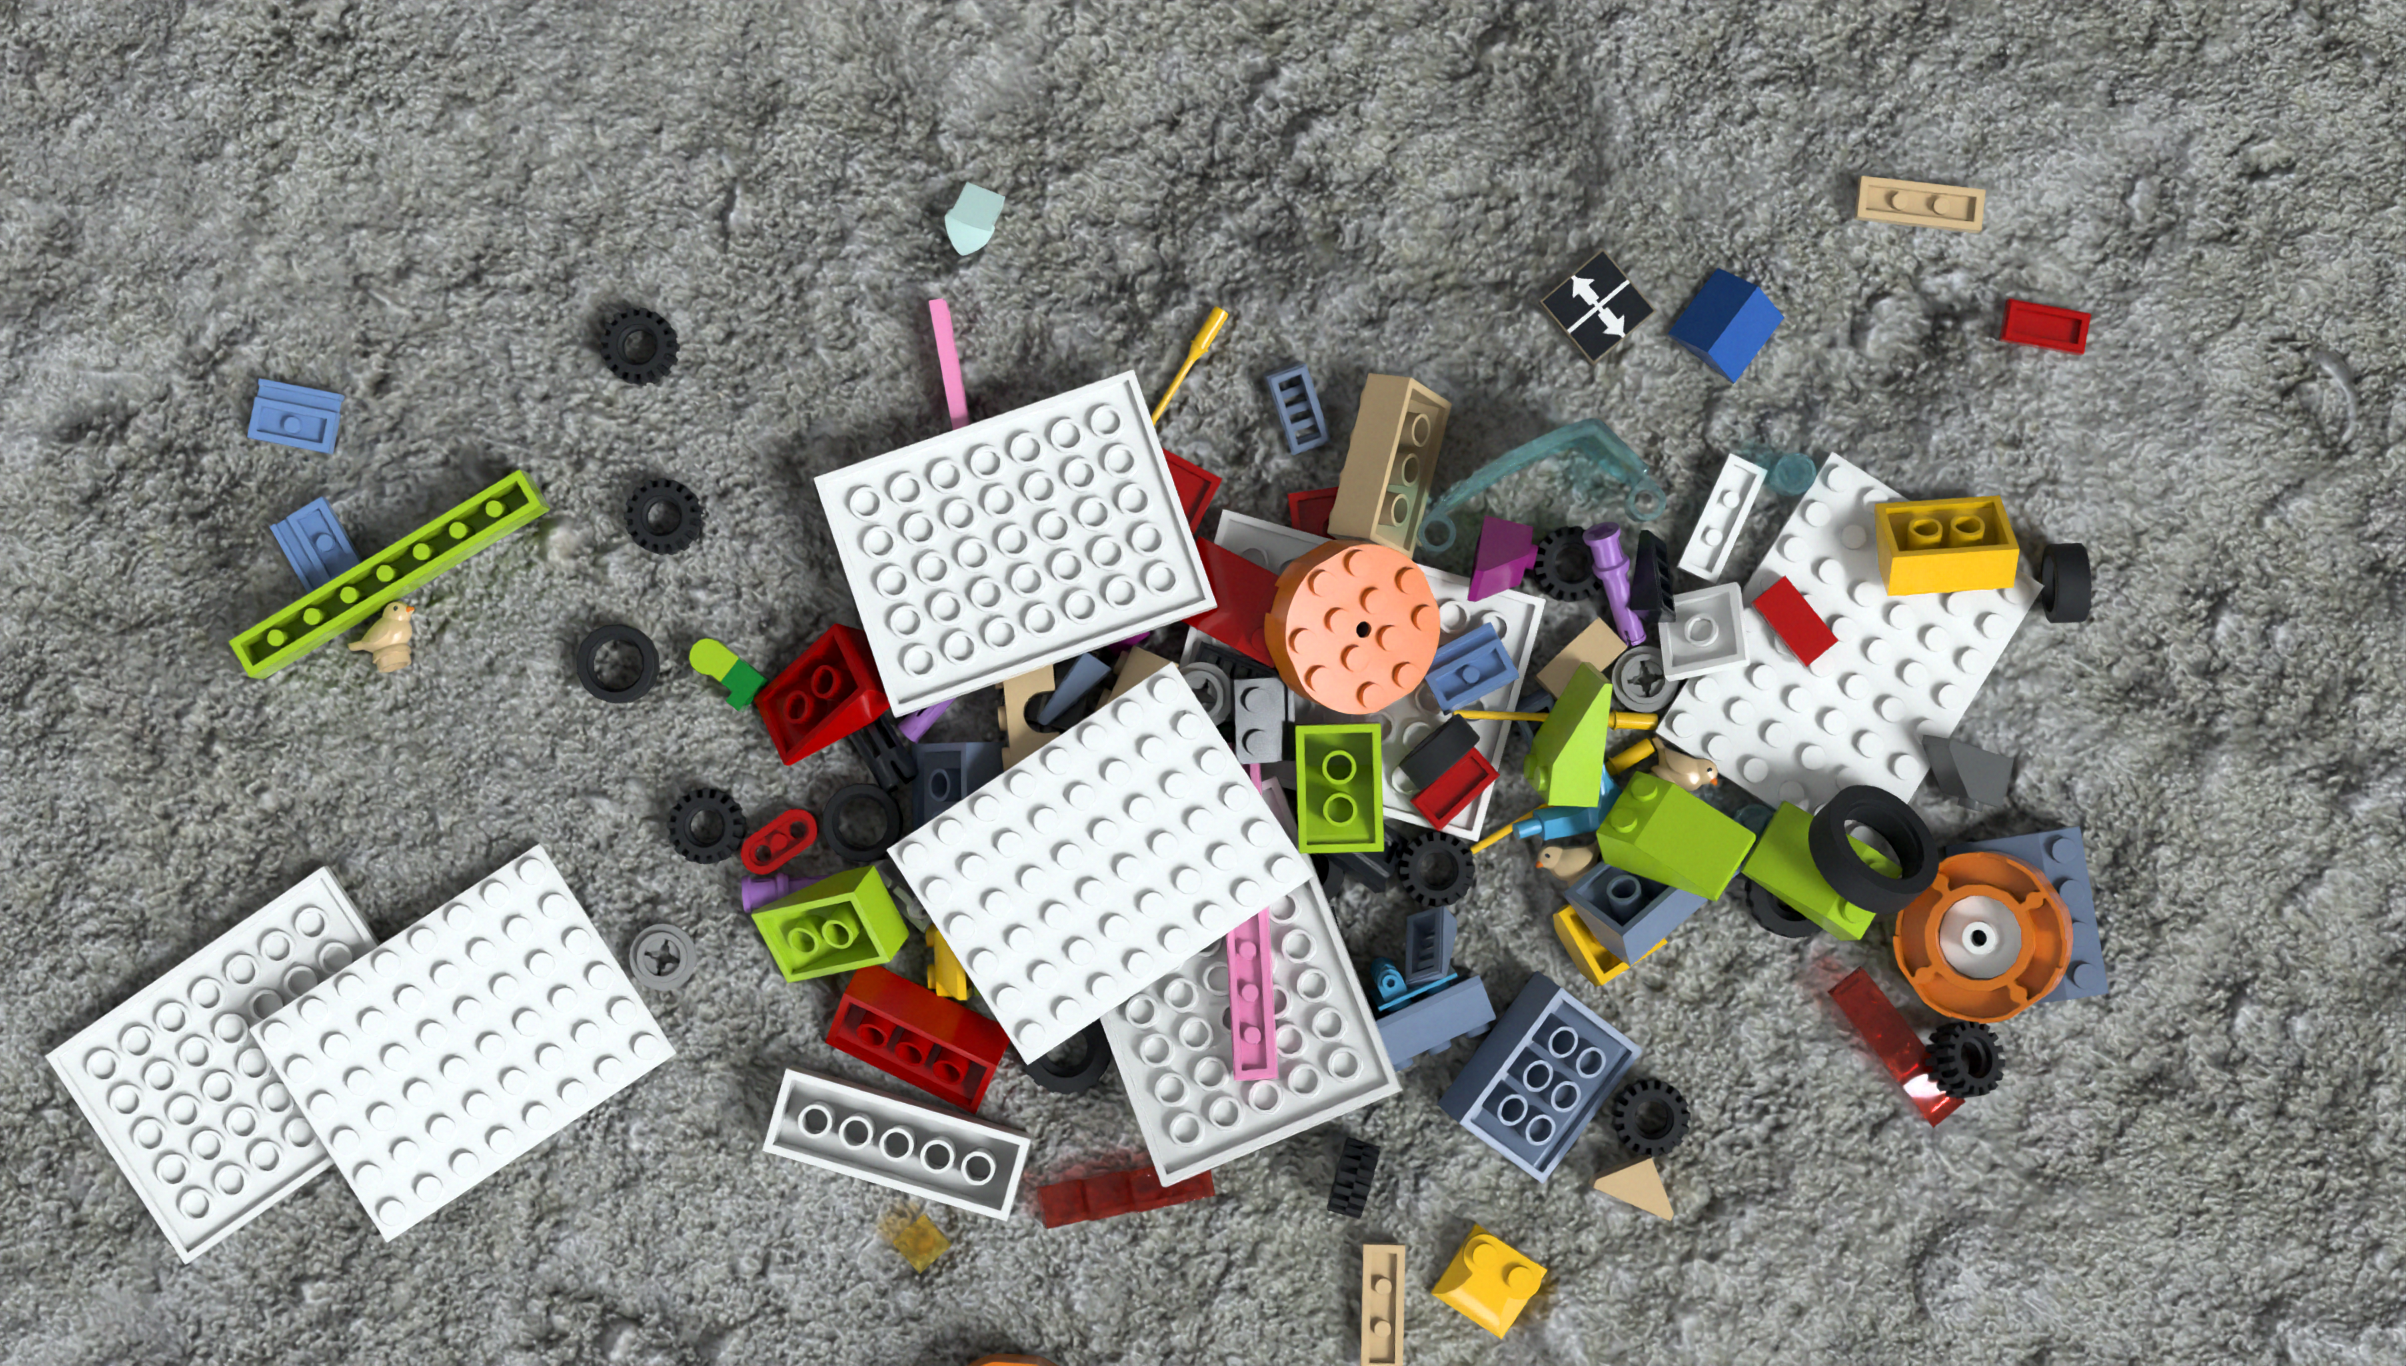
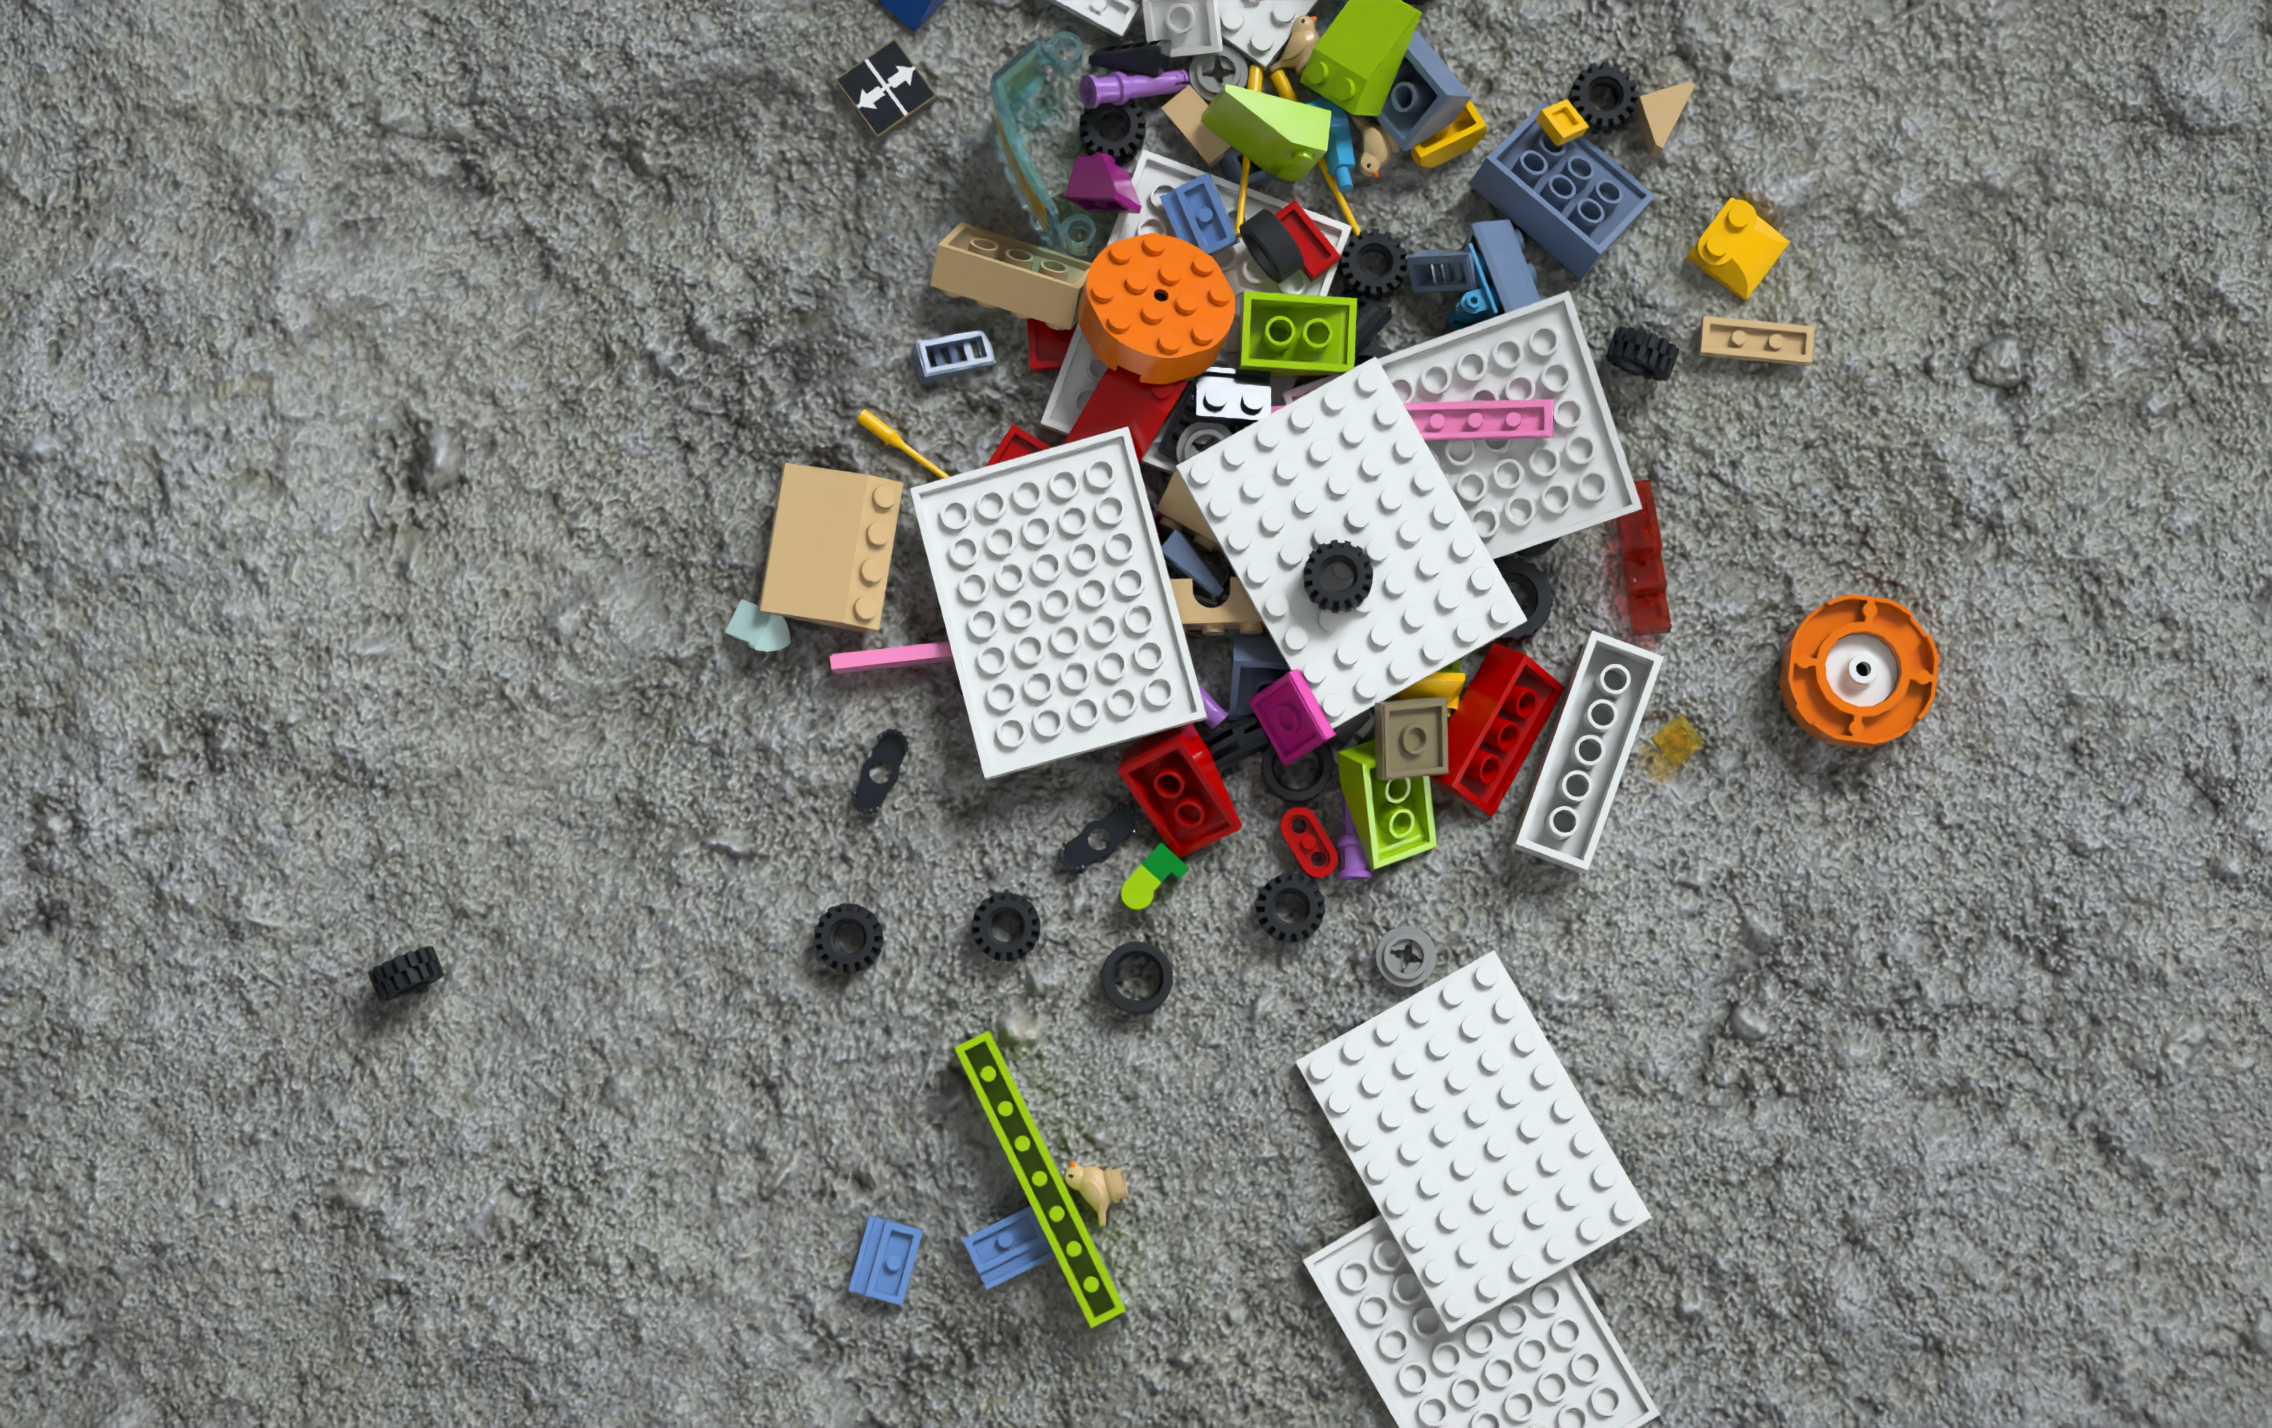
camera: 90 degrees left, 5 degrees down
none -> tan slope [758,463,903,634]
none -> black piece [851,729,909,814]
none -> black piece [1059,805,1139,872]
none -> dark pink tile [1248,668,1336,766]
none -> black tyre [1303,540,1373,613]
none -> dark tan tile [1374,697,1449,781]
none -> yellow plate [1535,99,1589,147]

